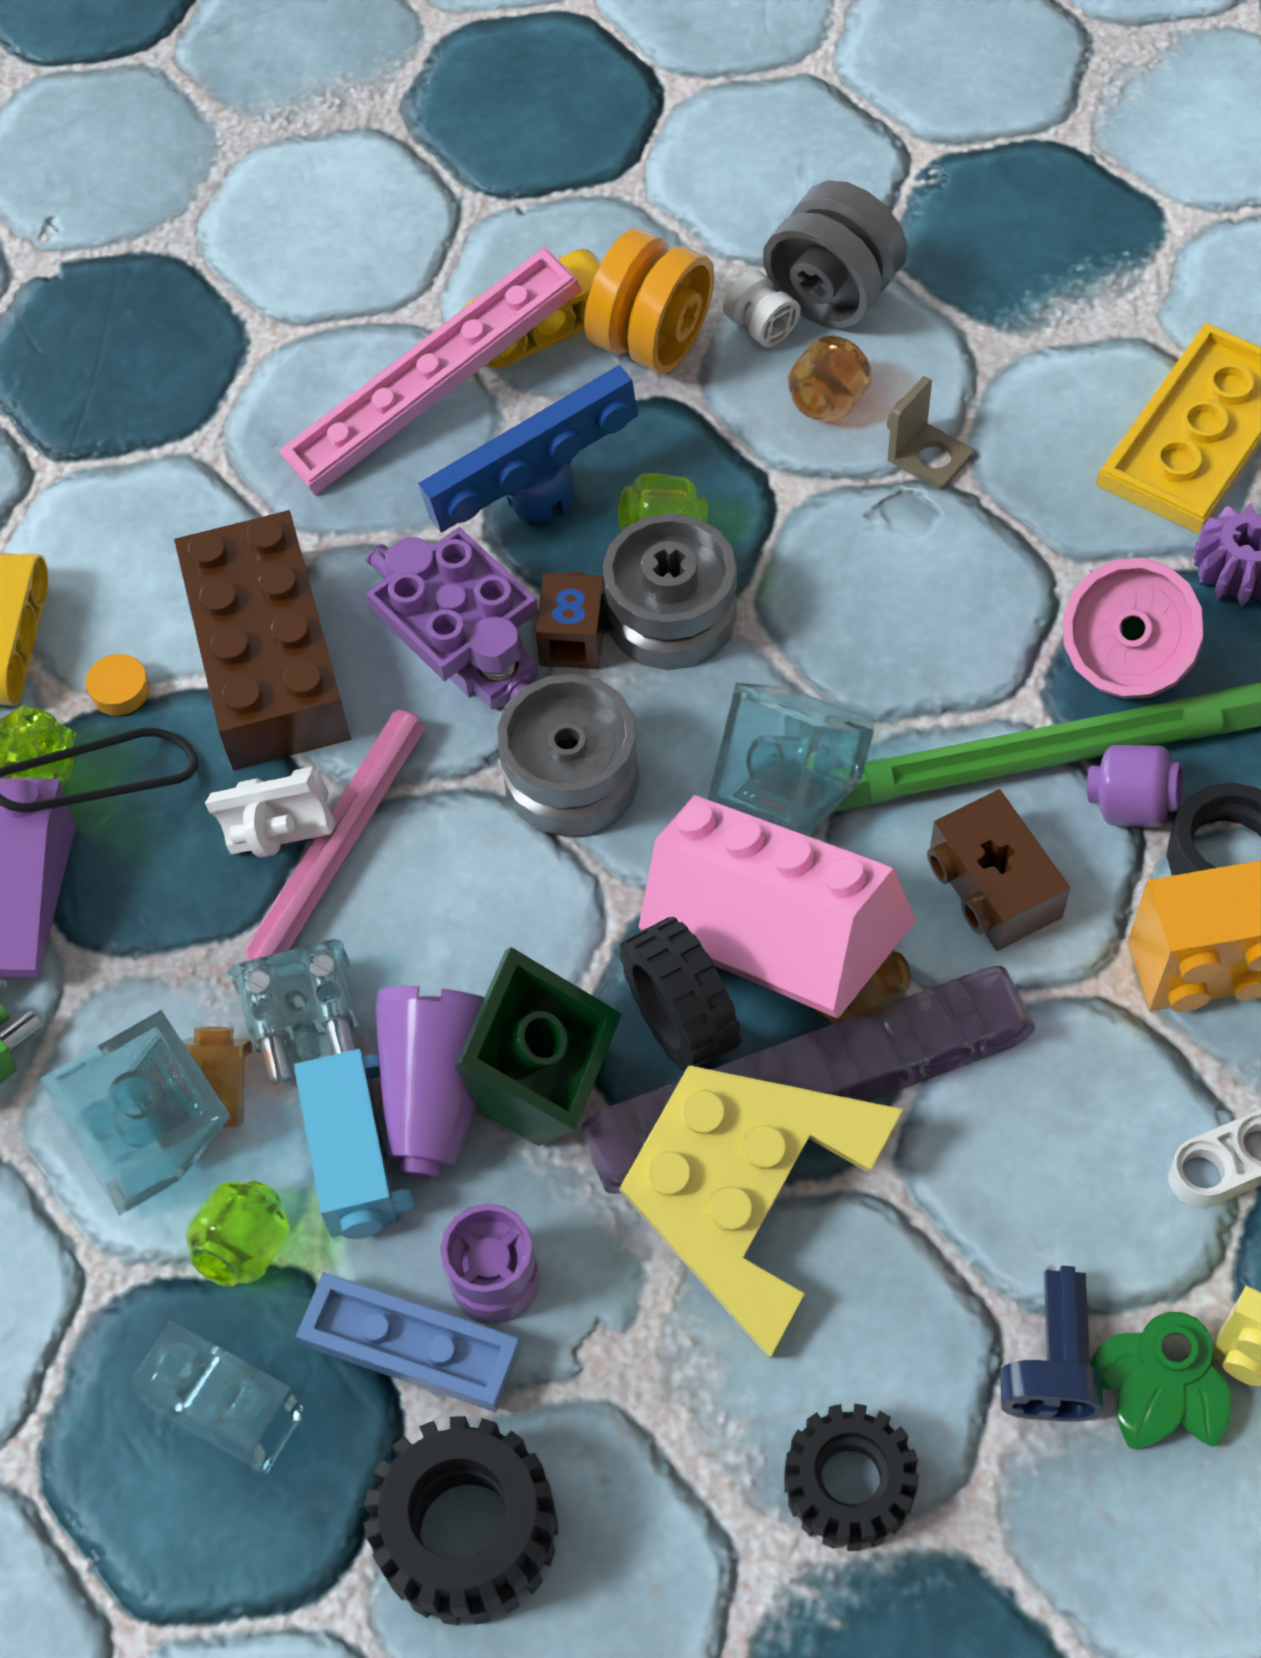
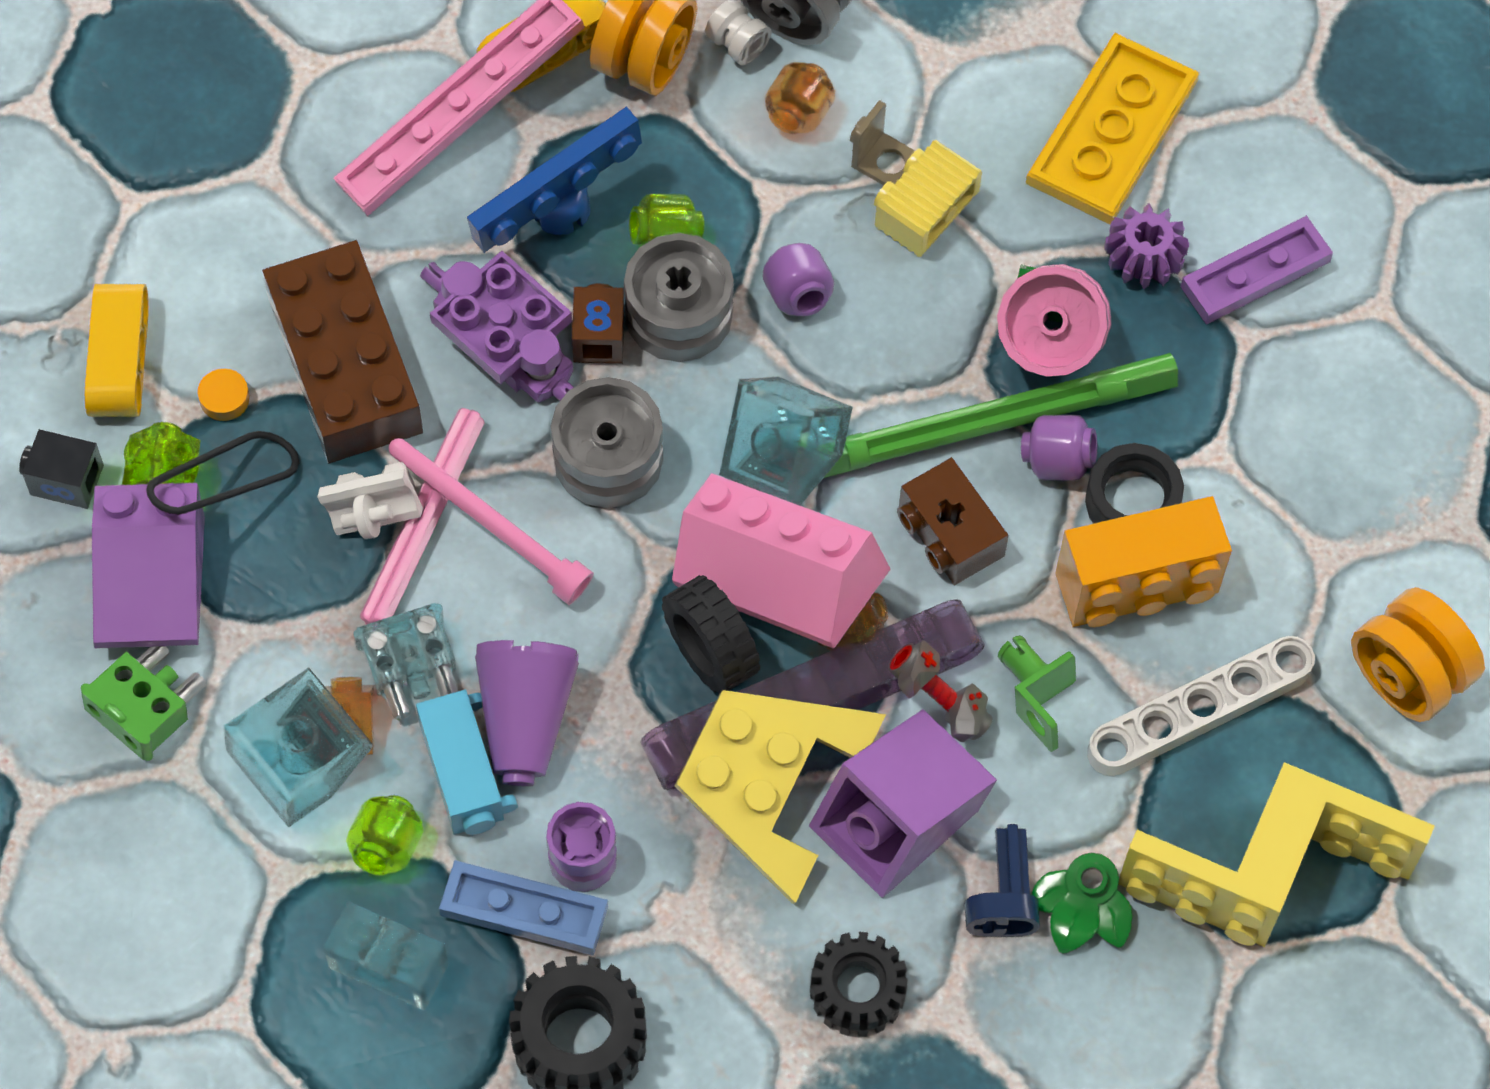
camera: 10 degrees left, 5 degrees up
dark green slope [454,947,622,1146] -> none
none -> bright pink piece [389,438,594,605]
none -> medium lavender head [762,243,834,316]
none -> medium lavender slope [809,709,997,898]
none -> light yellow brick [874,140,982,257]
none -> flat silver piece [888,640,992,743]
none -> bright green bracket [997,635,1076,752]

